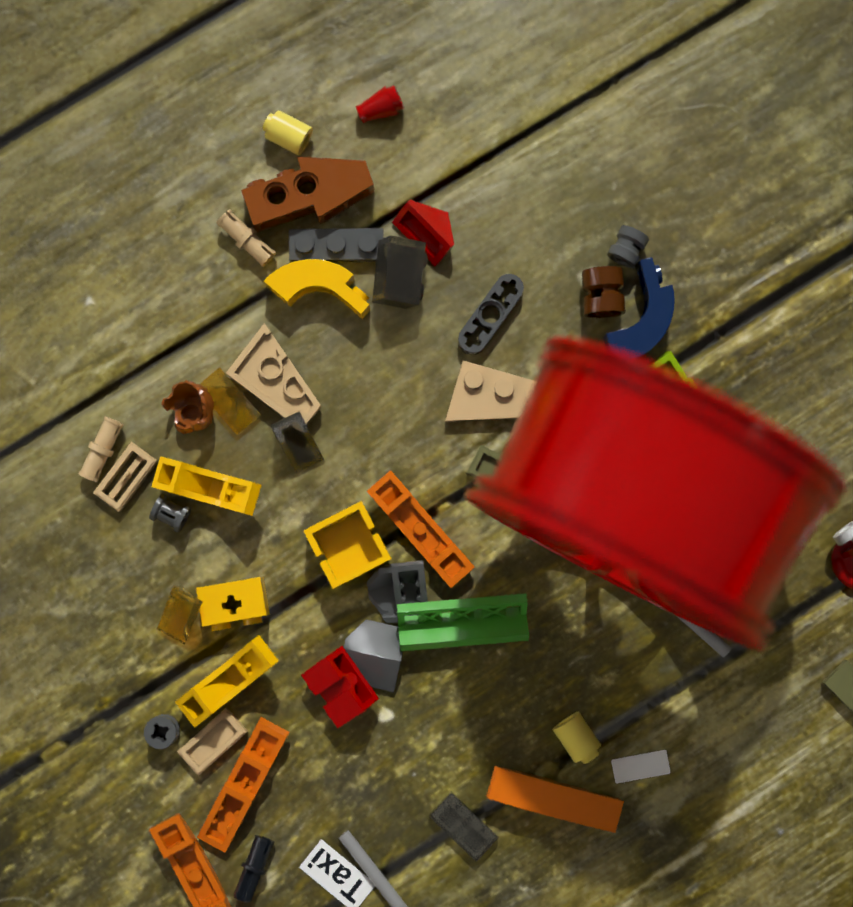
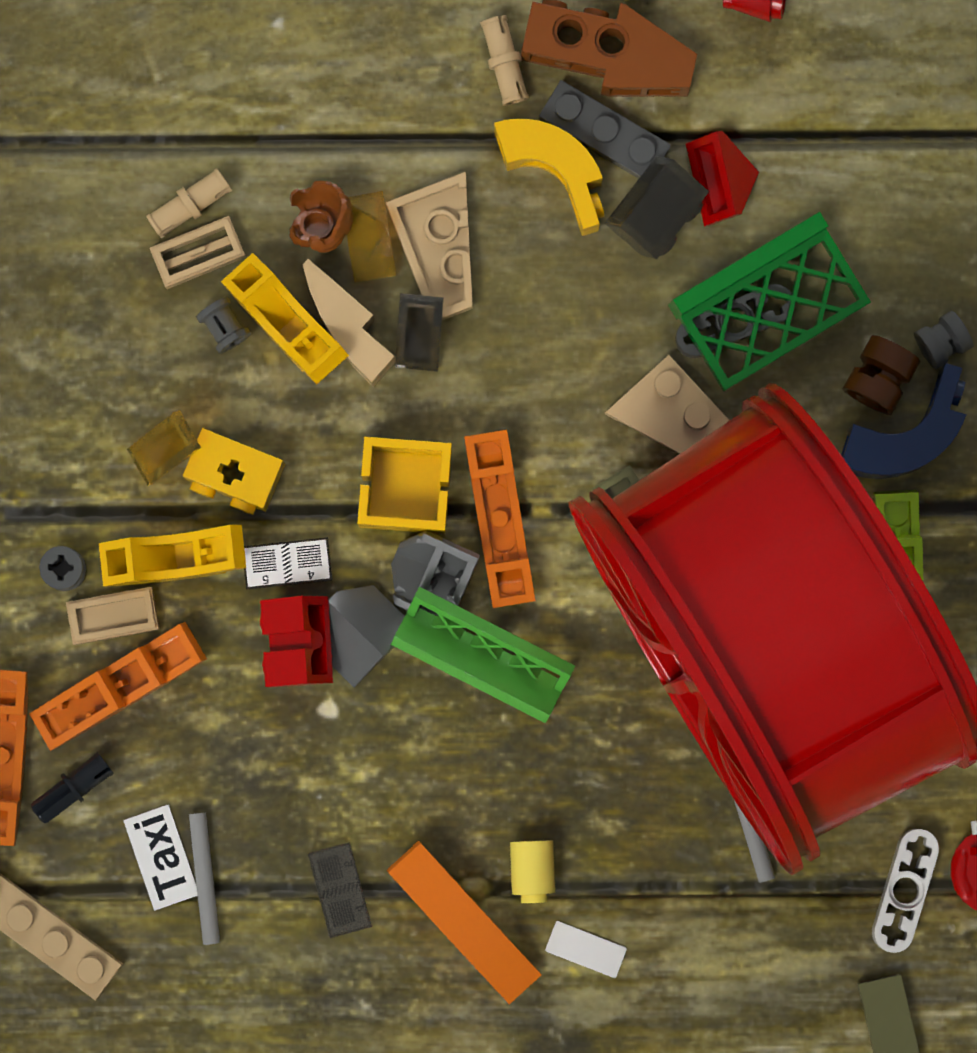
camera: 35 degrees right, 0 degrees up
none -> white tile [244,537,333,590]
none -> tan slope [303,259,396,387]
none -> green fence [668,212,871,392]
none -> white beam [872,829,939,953]

